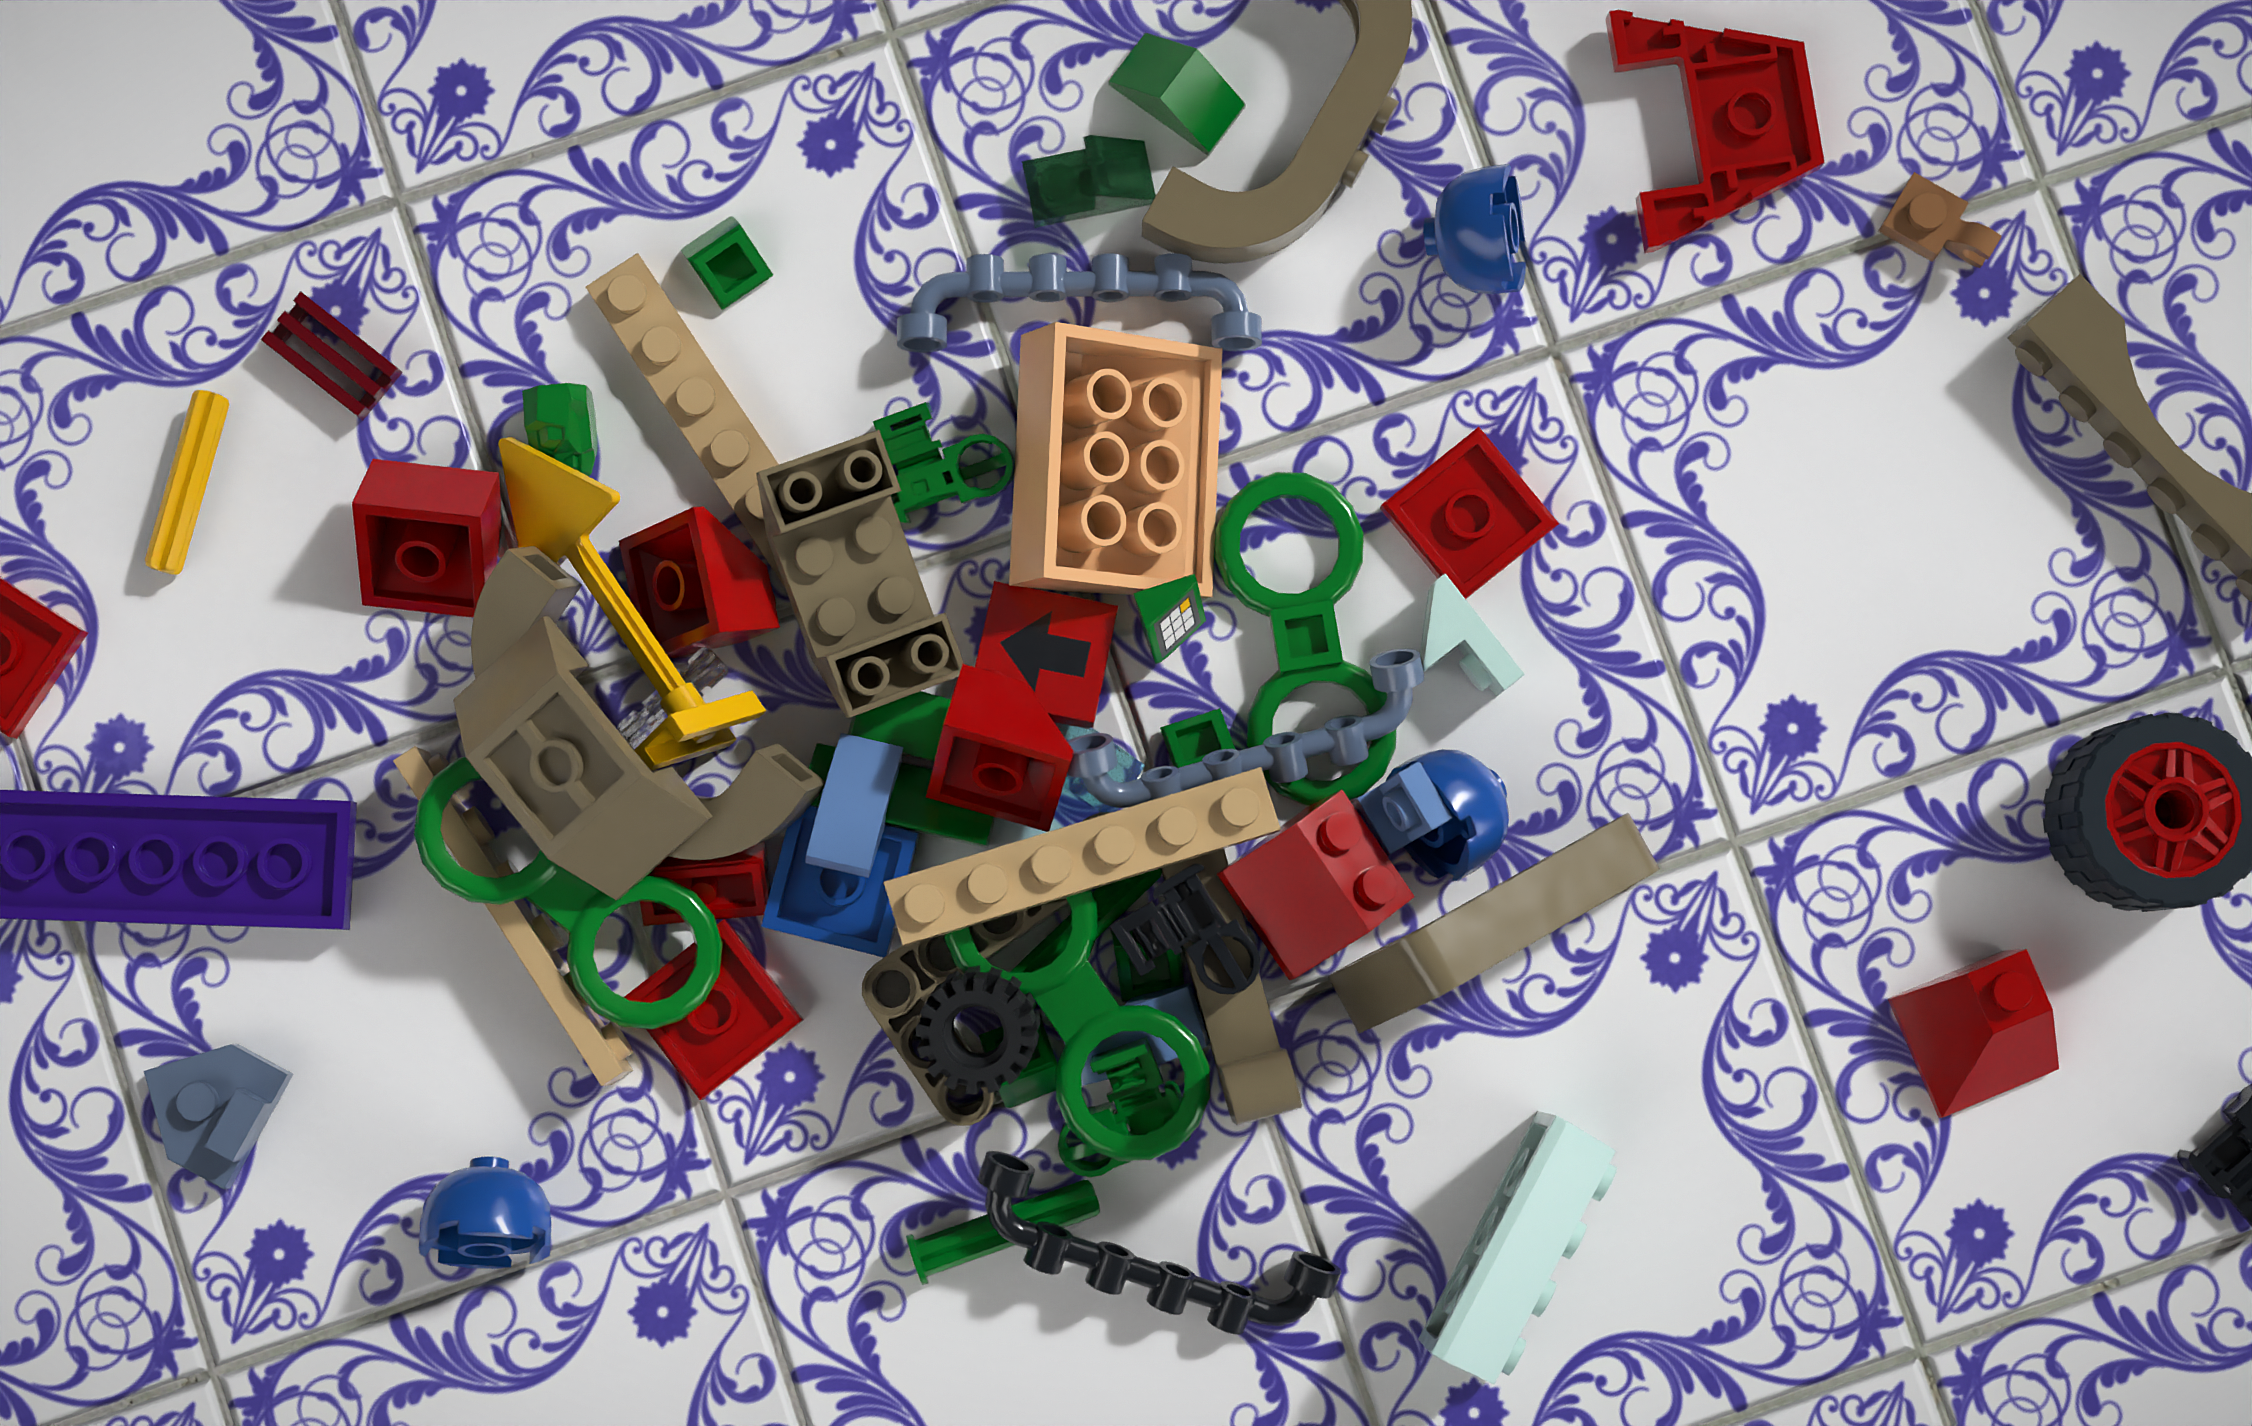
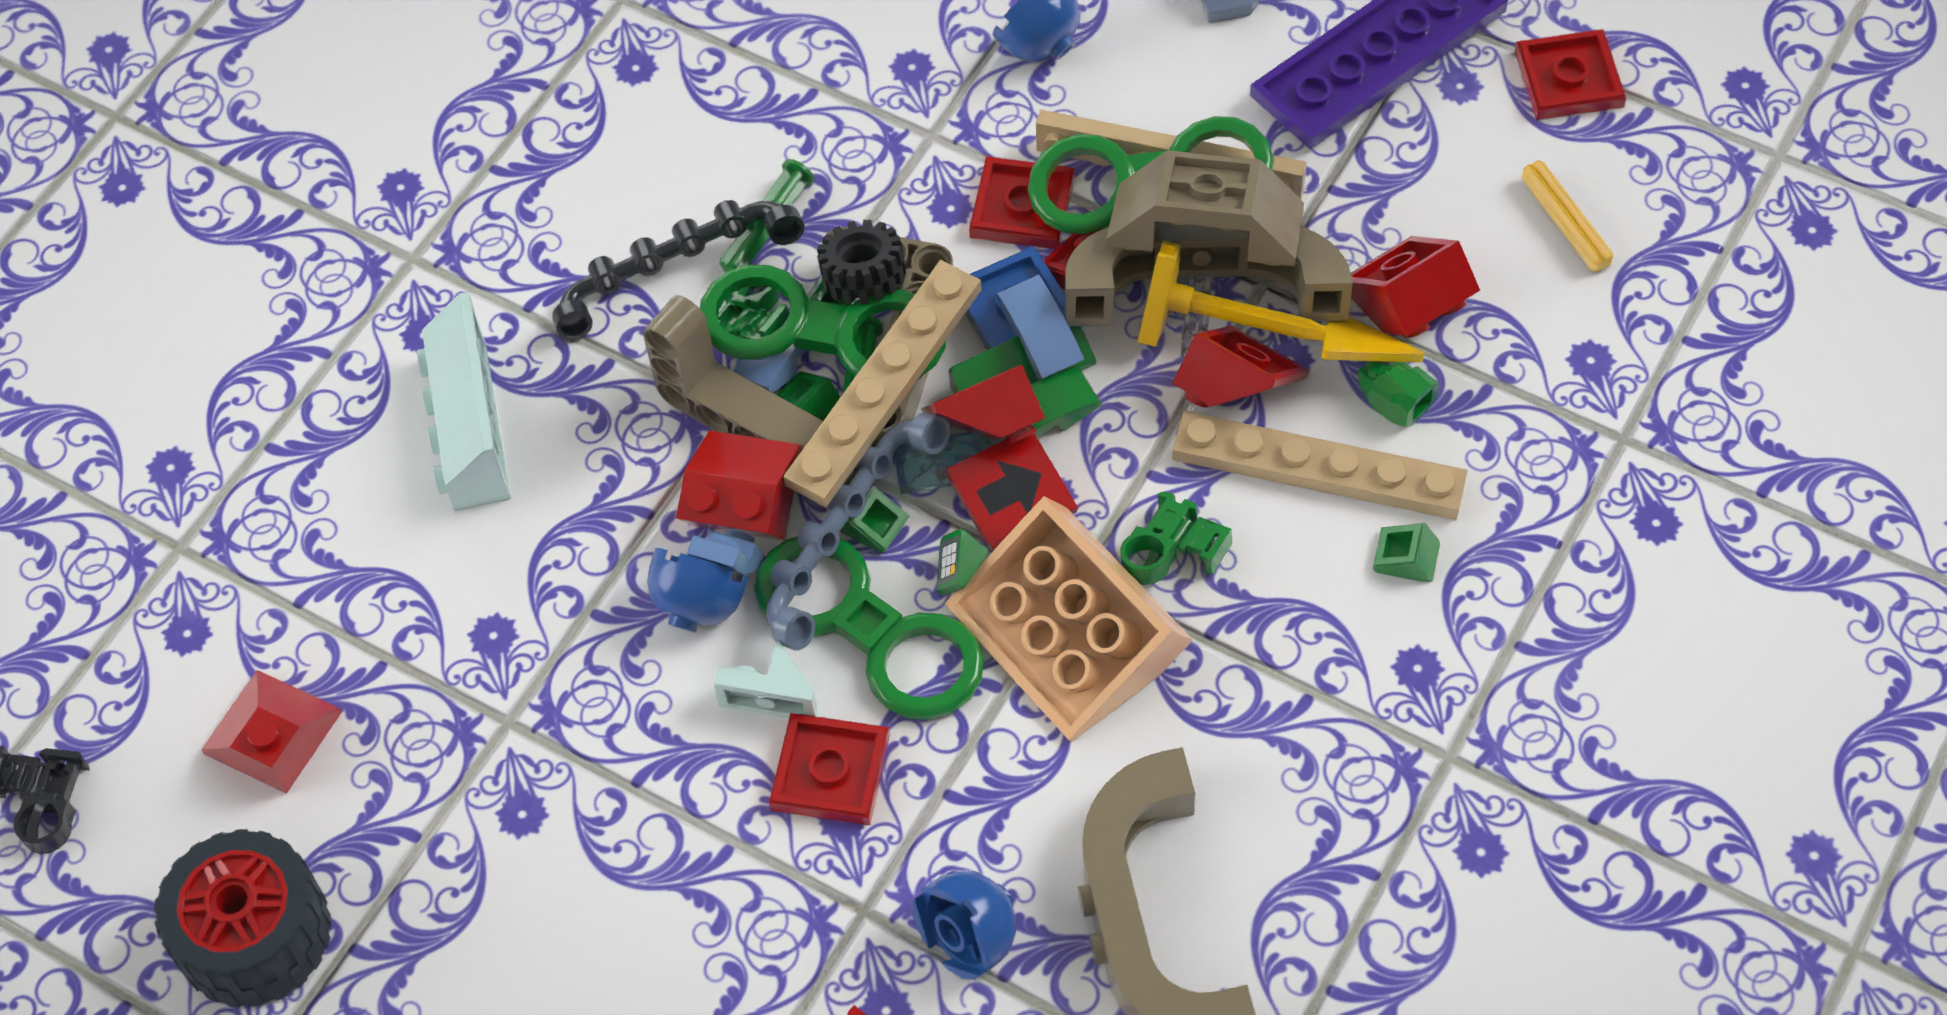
camera: 145 degrees right, 25 degrees down
dark red tile [260,291,403,420] -> none
dark tan slope [756,430,964,718] -> none
sand blue bar [897,253,1262,353] -> none
clear green slope [1022,135,1156,228] -> none
green slope [1109,32,1246,156] -> none
black piece [1110,863,1260,994] -> none
dark tan beam [1328,813,1660,1033] -> none

